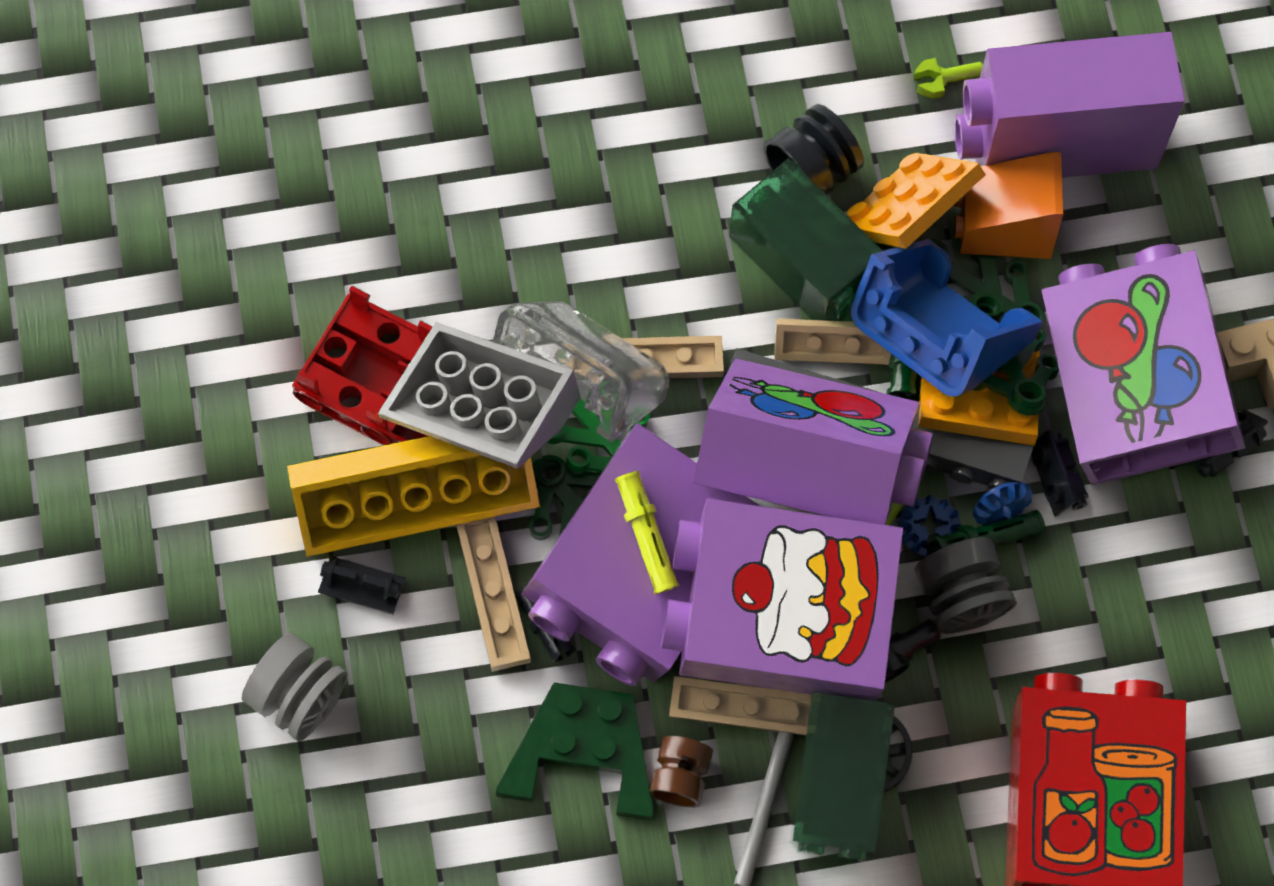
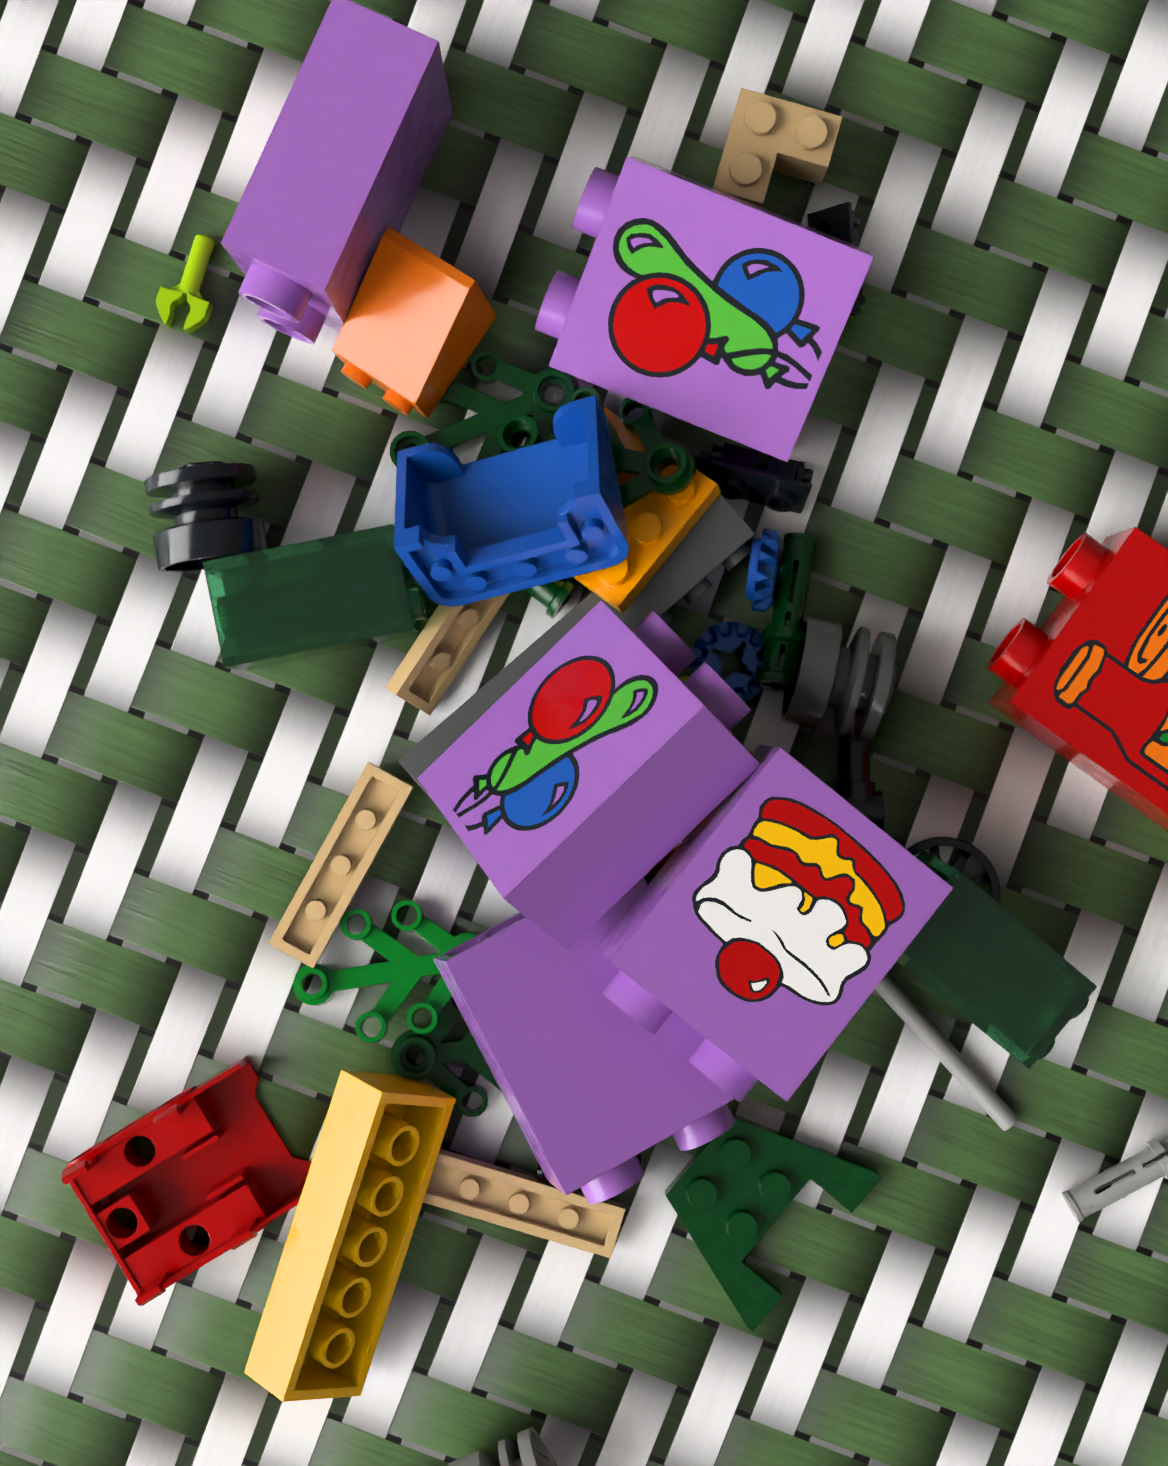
camera: 55 degrees left, 20 degrees up
black hinge [318,556,406,615] -> none
light grey slope [378,322,581,469] -> none
clear windscreen [493,300,670,442] -> none
neon yellow pin [614,471,680,595] -> none
reddish brown wheel [649,736,713,808] -> none
light orange plate [837,153,986,249] -> none

